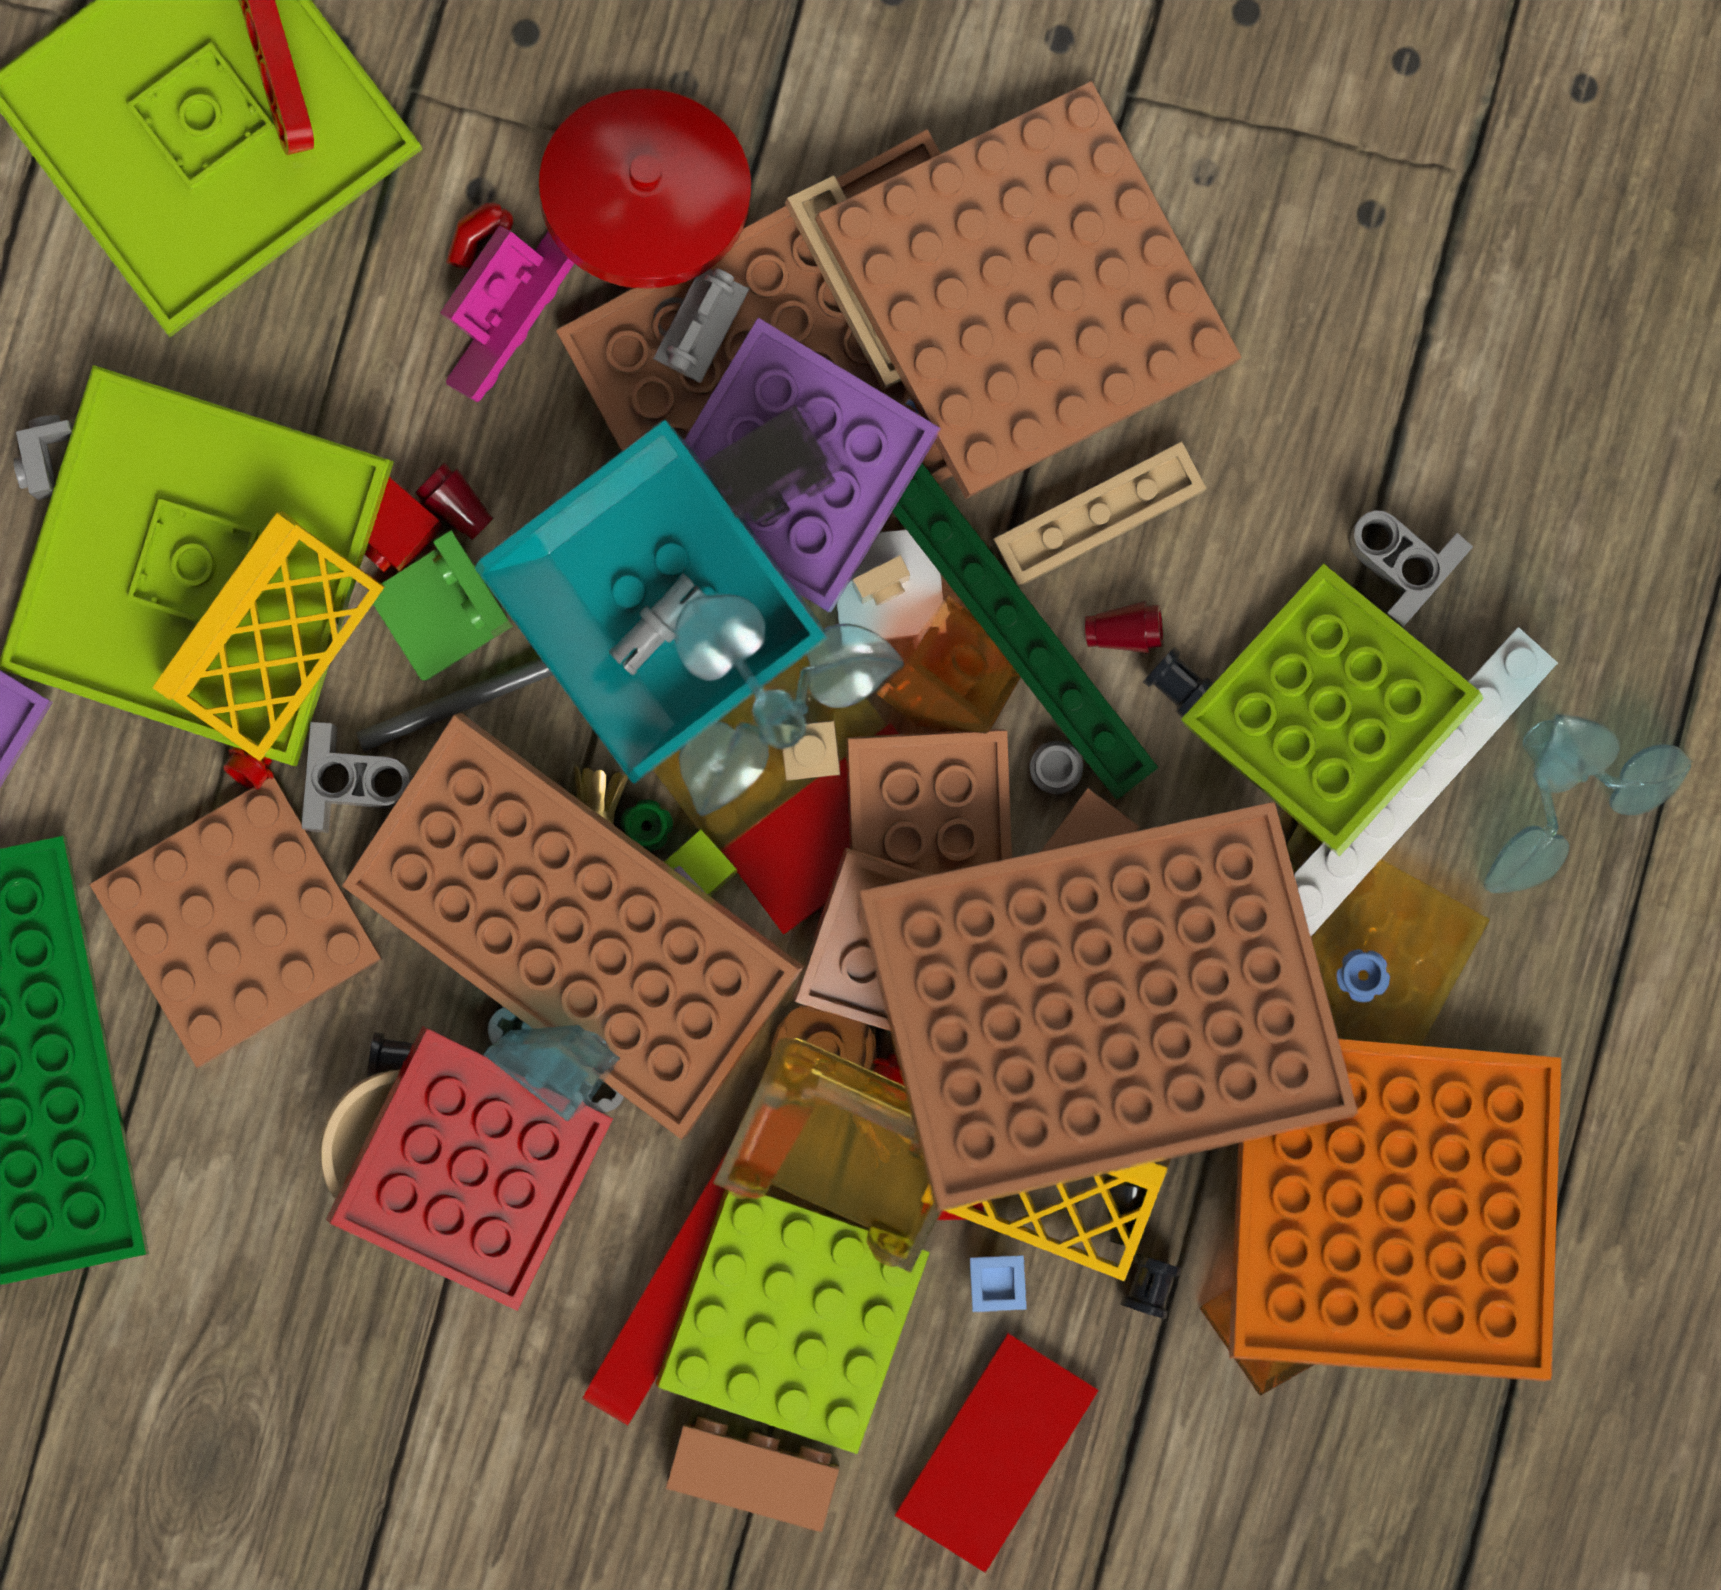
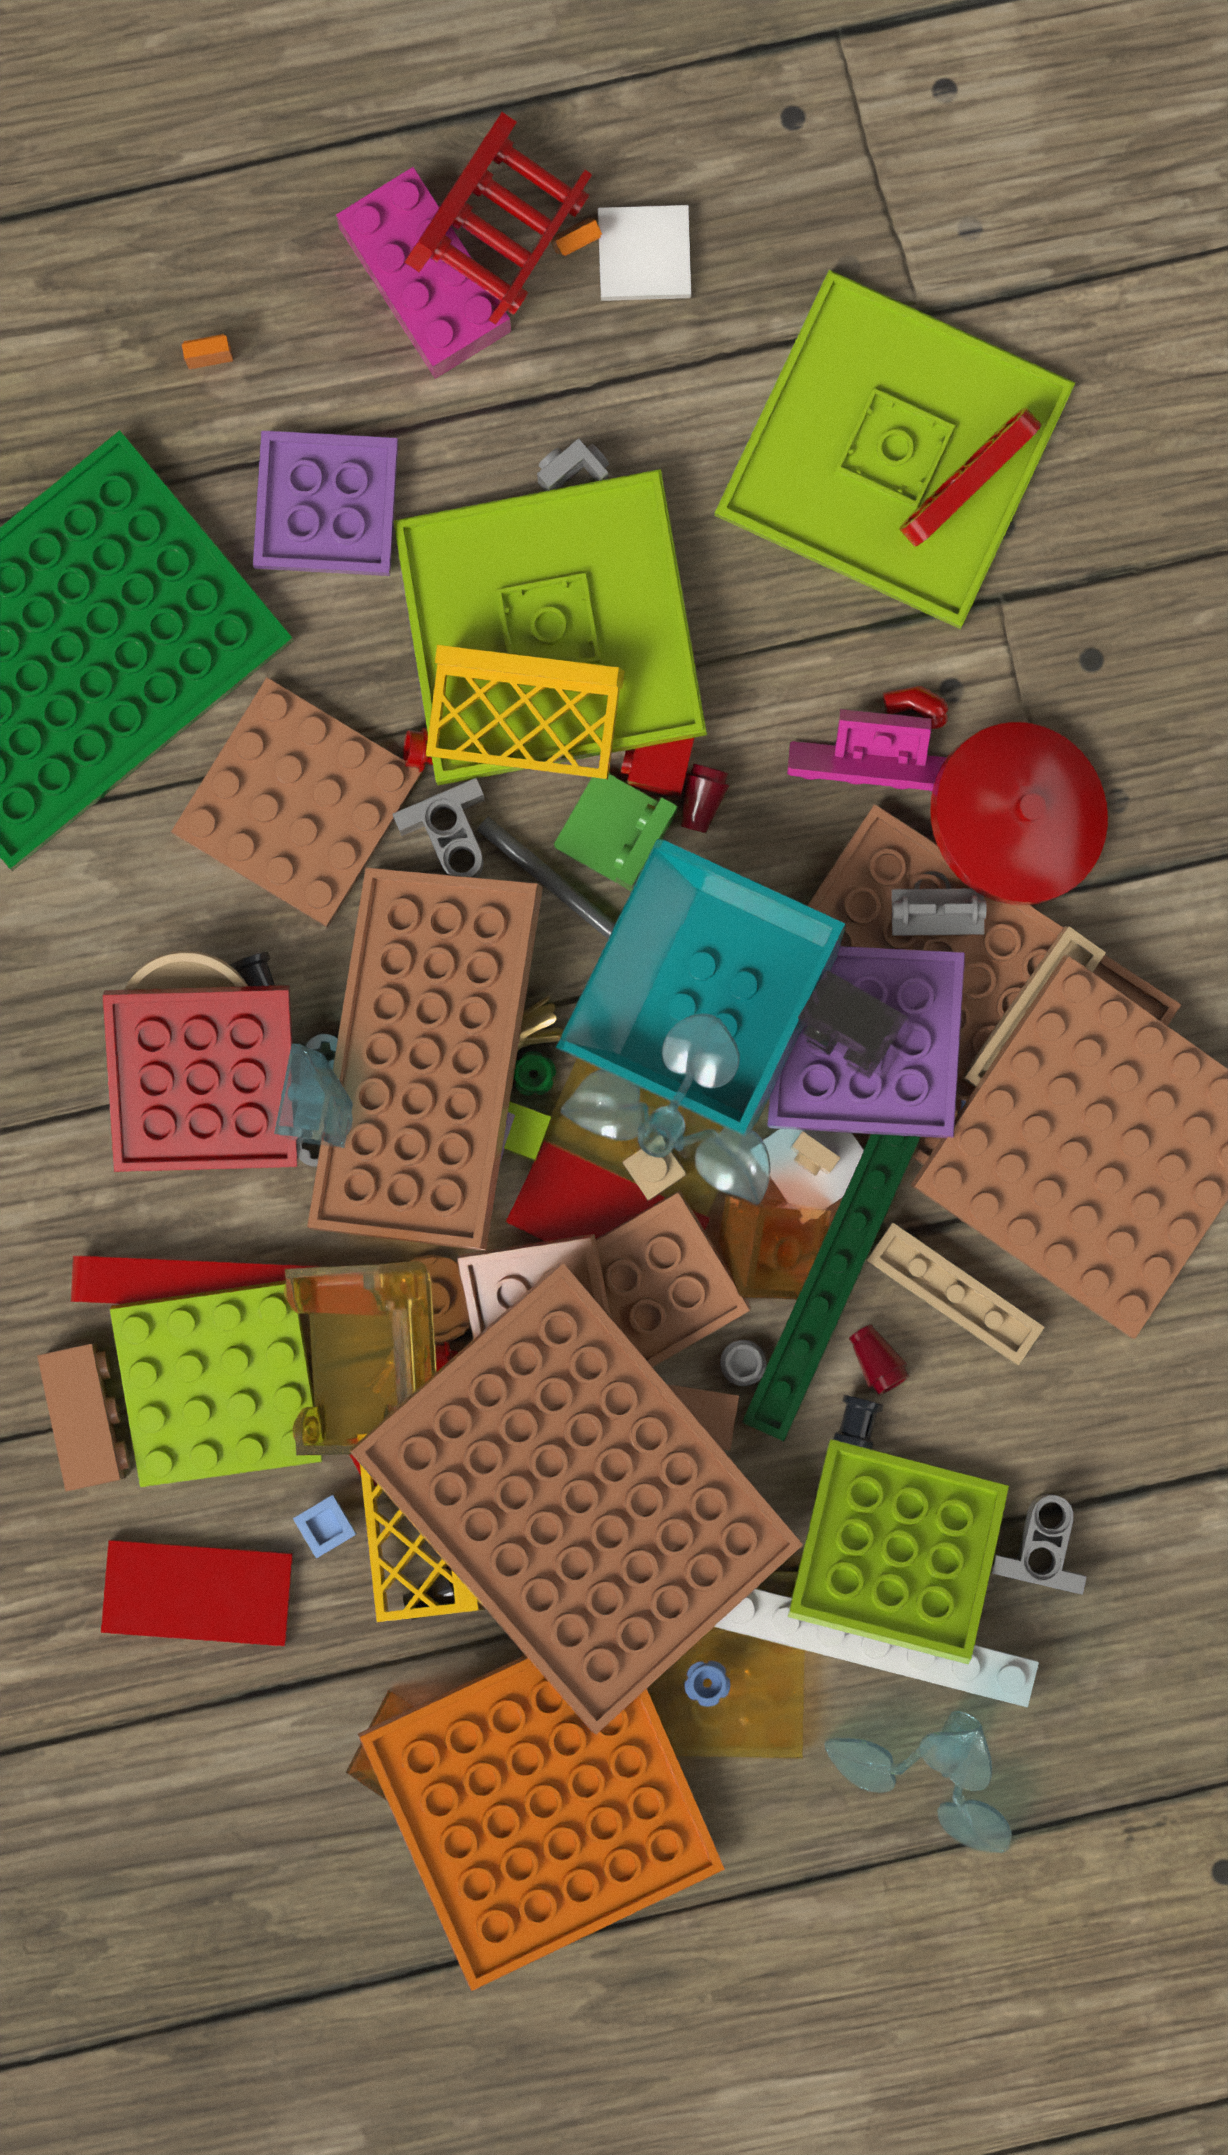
camera: 60 degrees right, 0 degrees up
light grey pin [608,574,708,675] -> none
black bush [1120,1253,1182,1320] -> none

